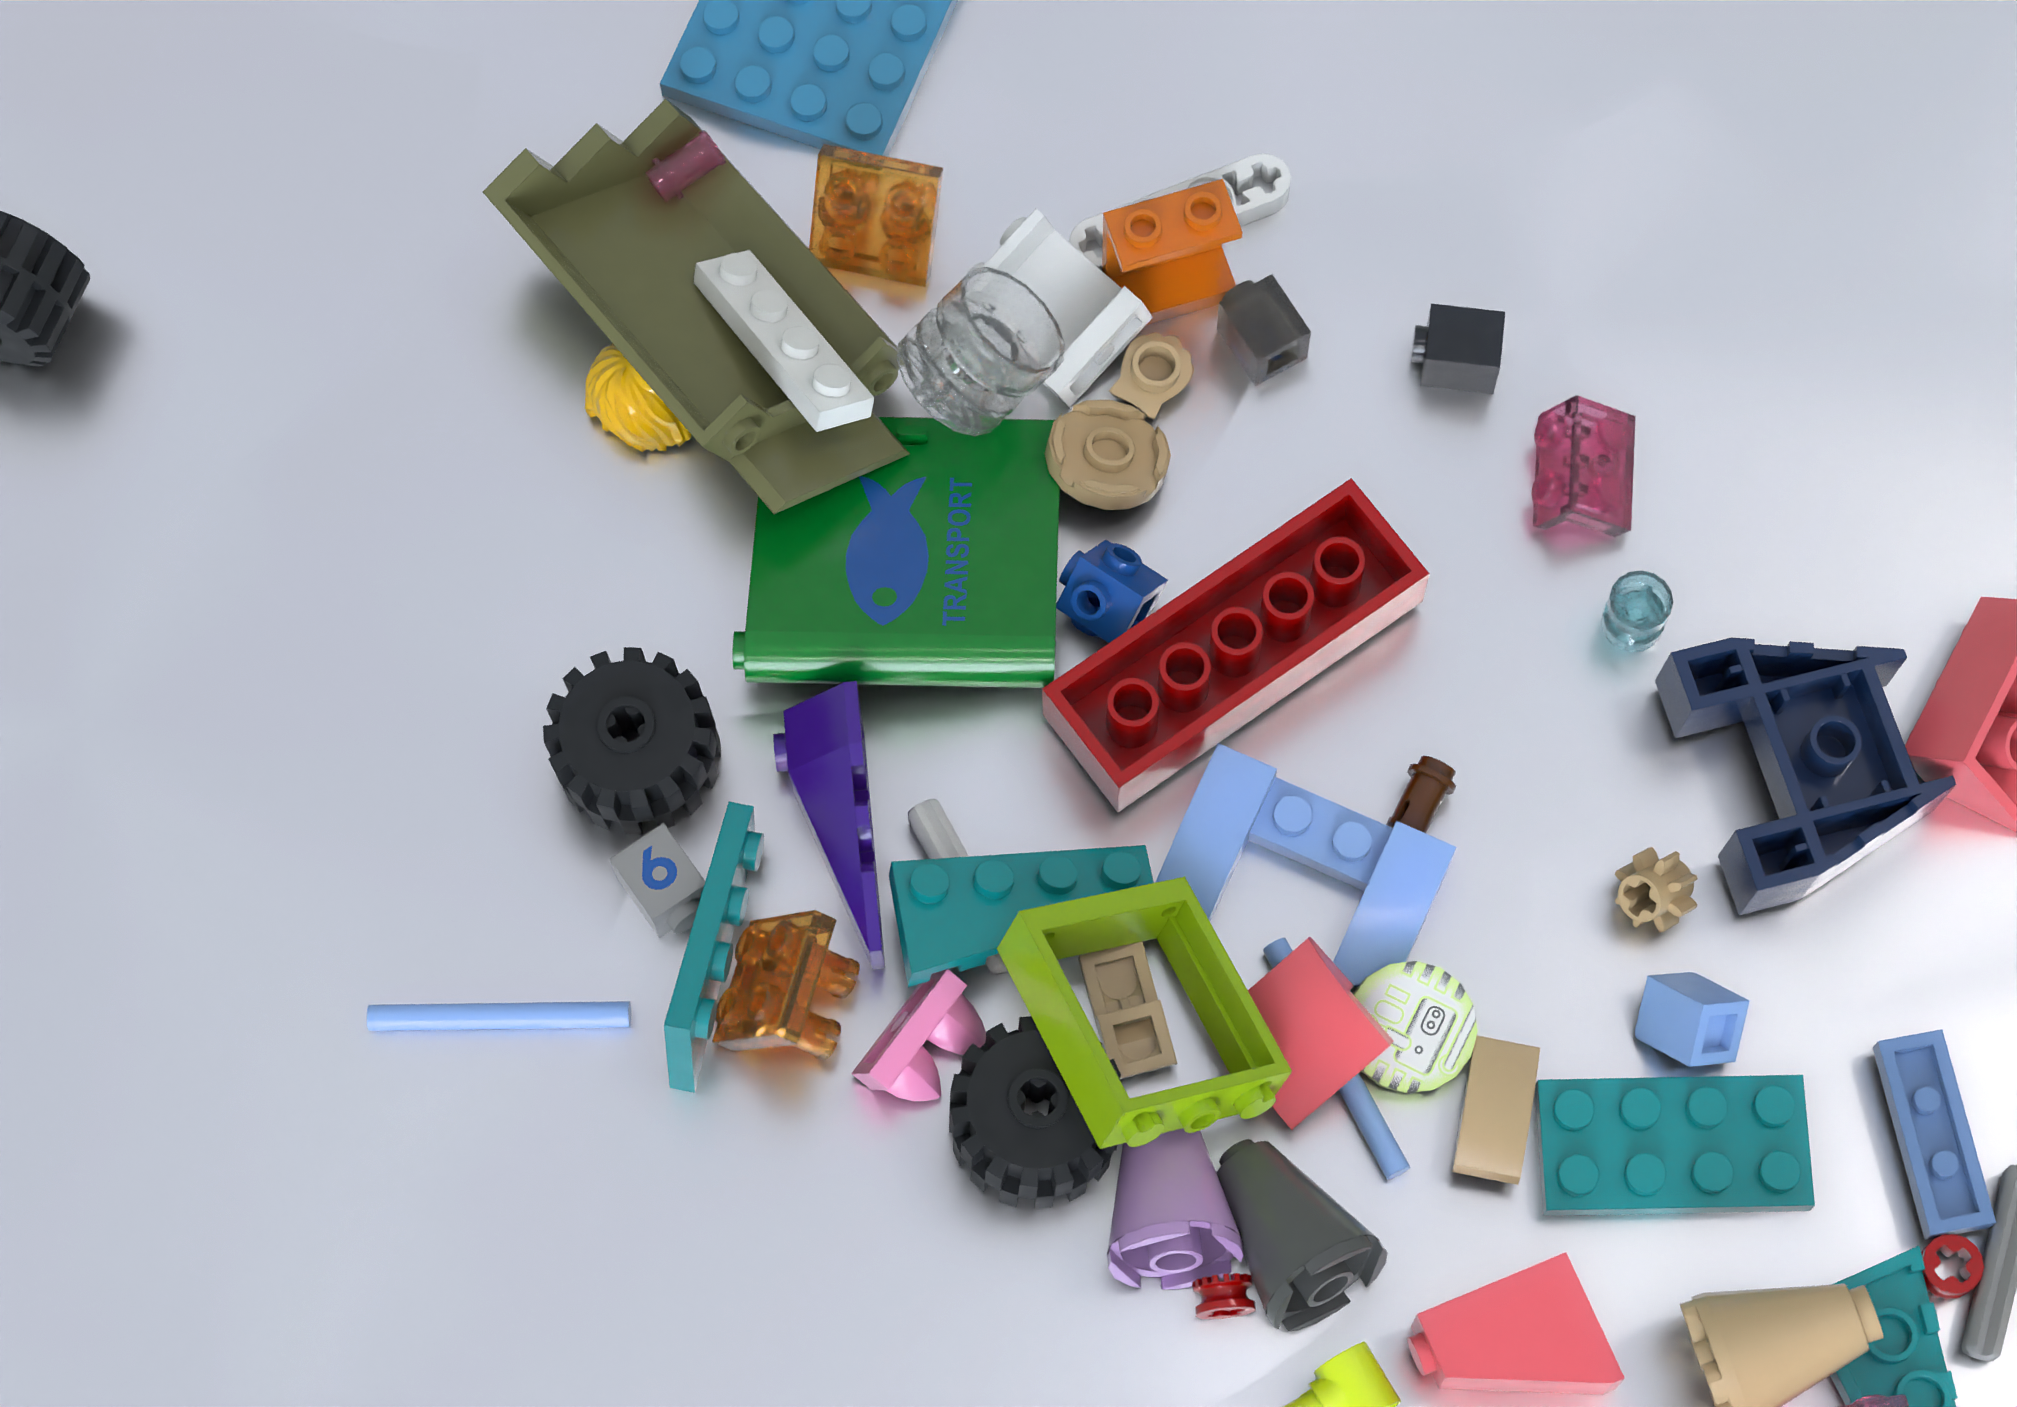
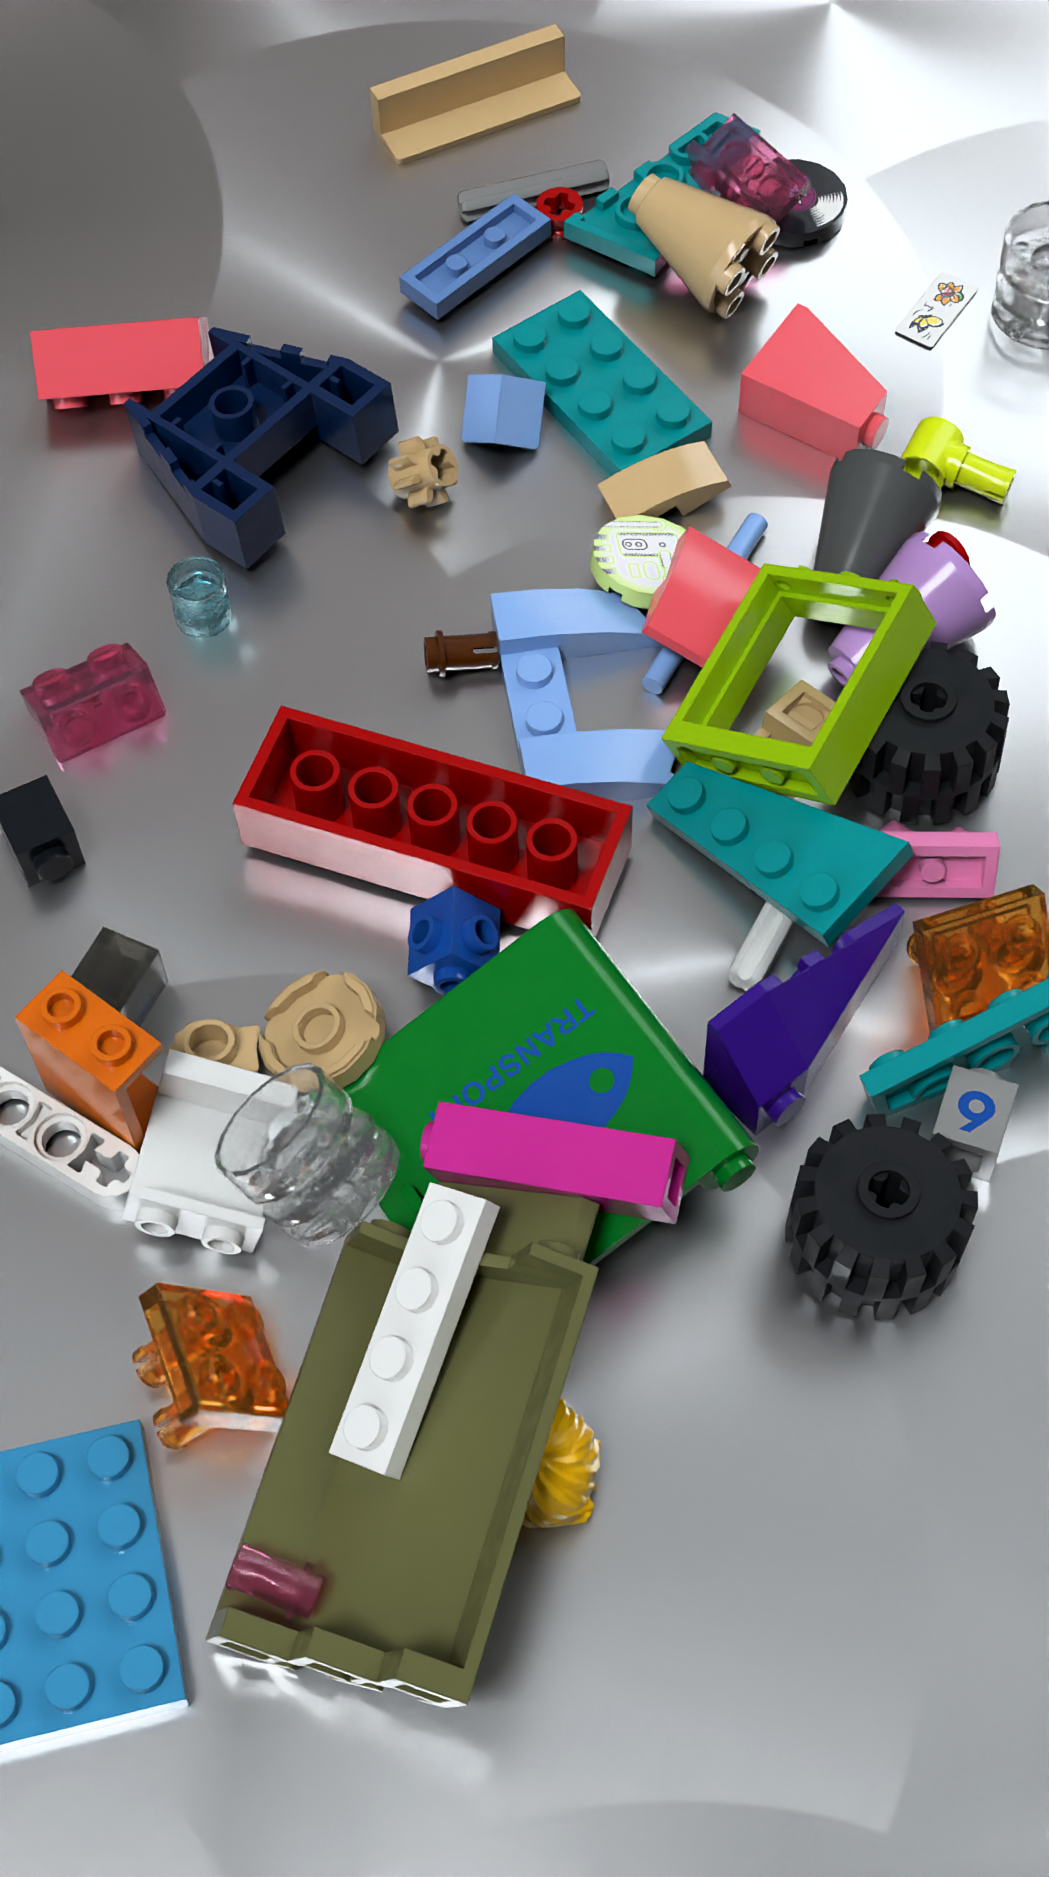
camera: 125 degrees left, 10 degrees down
none -> dark pink brick [420,1101,690,1224]

